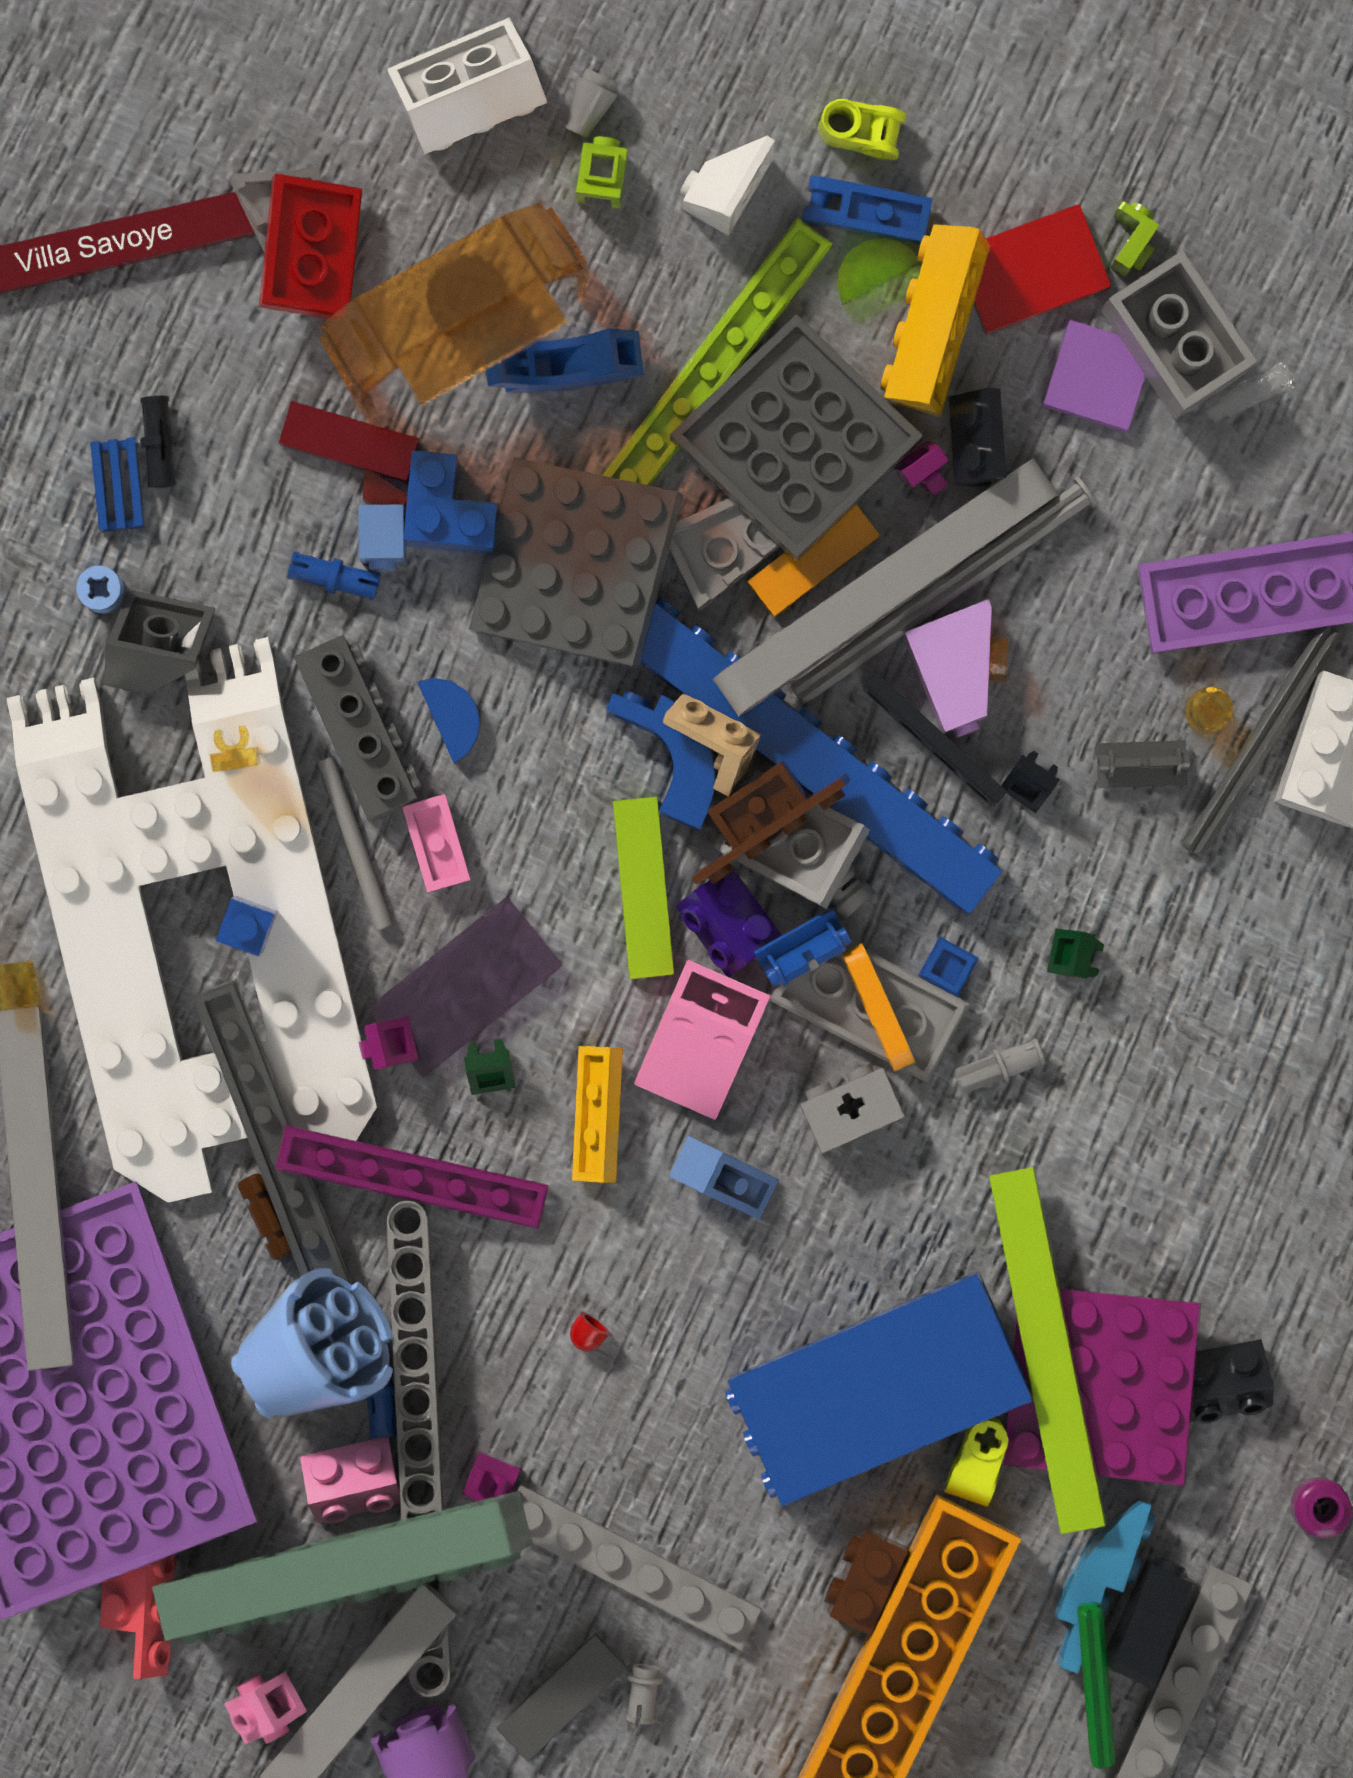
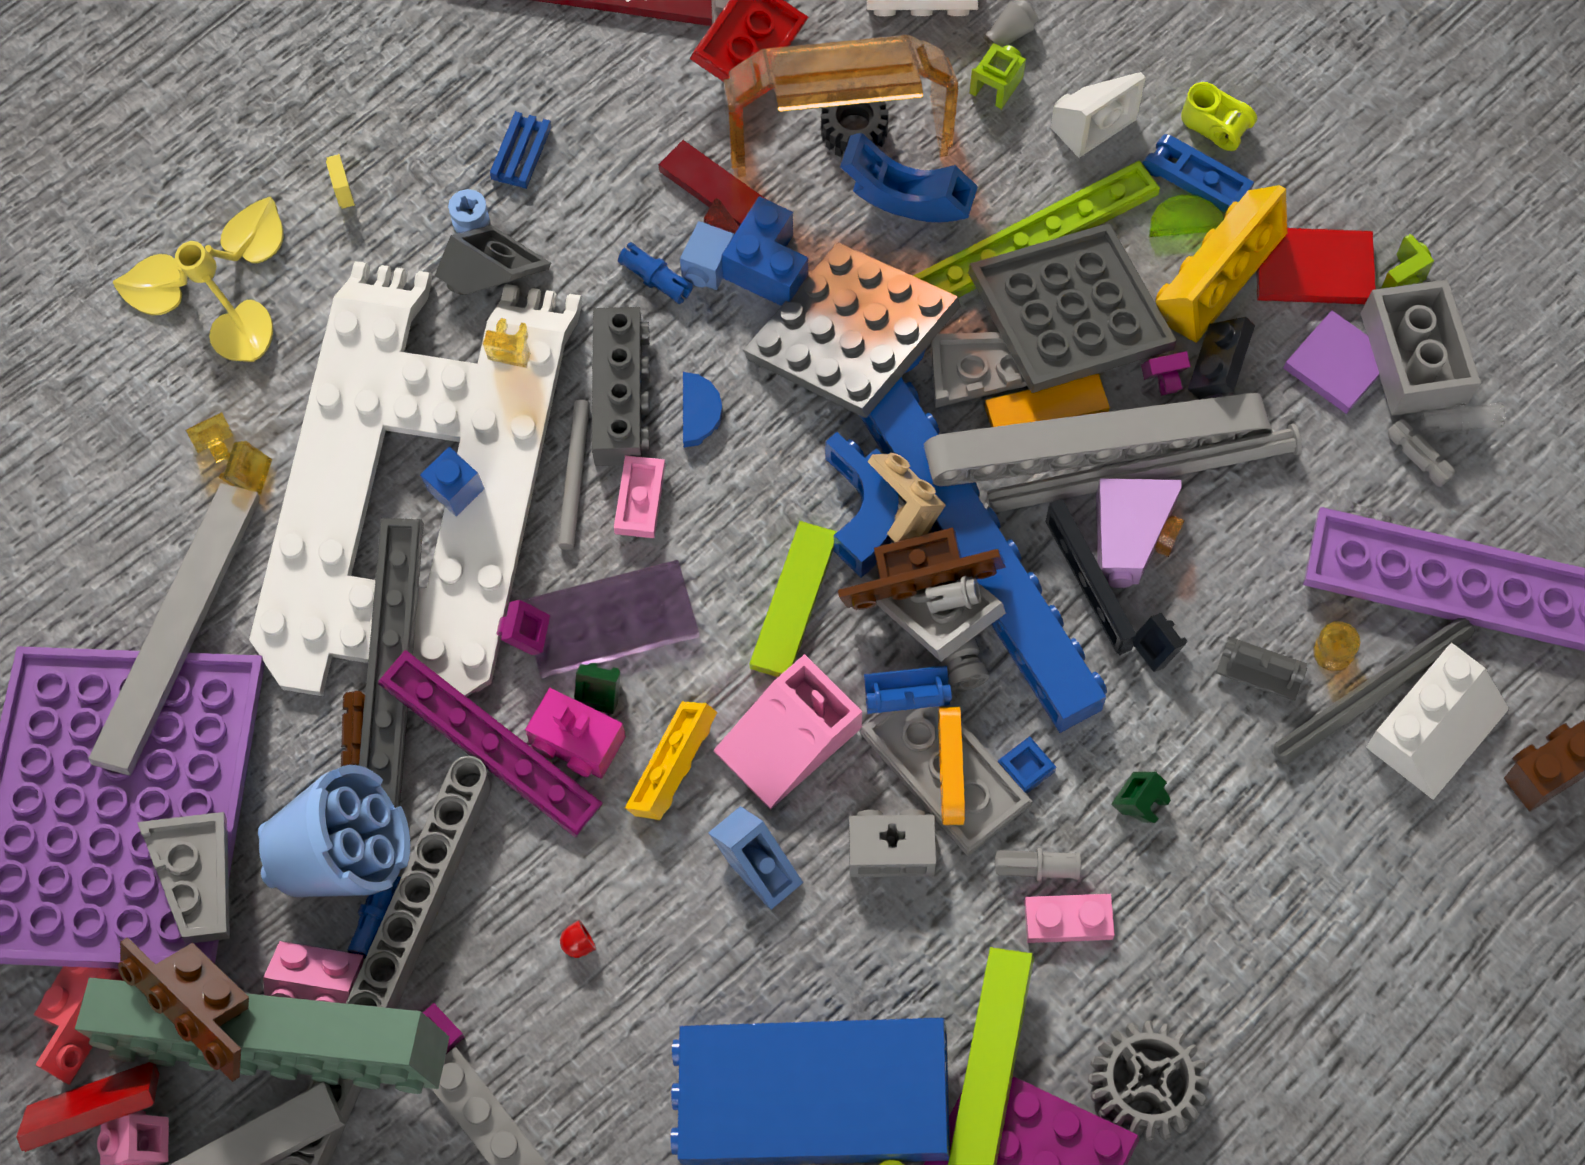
camera: 25 degrees right, 20 degrees down
black pin [140,396,176,488] -> none
dark purple bracket [676,870,782,977] -> none
none -> red tile [16,1062,160,1152]
none -> reddish brown bracket [118,937,249,1082]
none -> light grey wing [137,812,230,944]
none -> dark pink brick [525,688,626,779]
none -> light grey pin [926,576,981,614]
none -> bright pink plate [1024,894,1115,943]
none -> light grey gear [1088,1021,1209,1142]
none -> light grey axle [1388,419,1455,487]

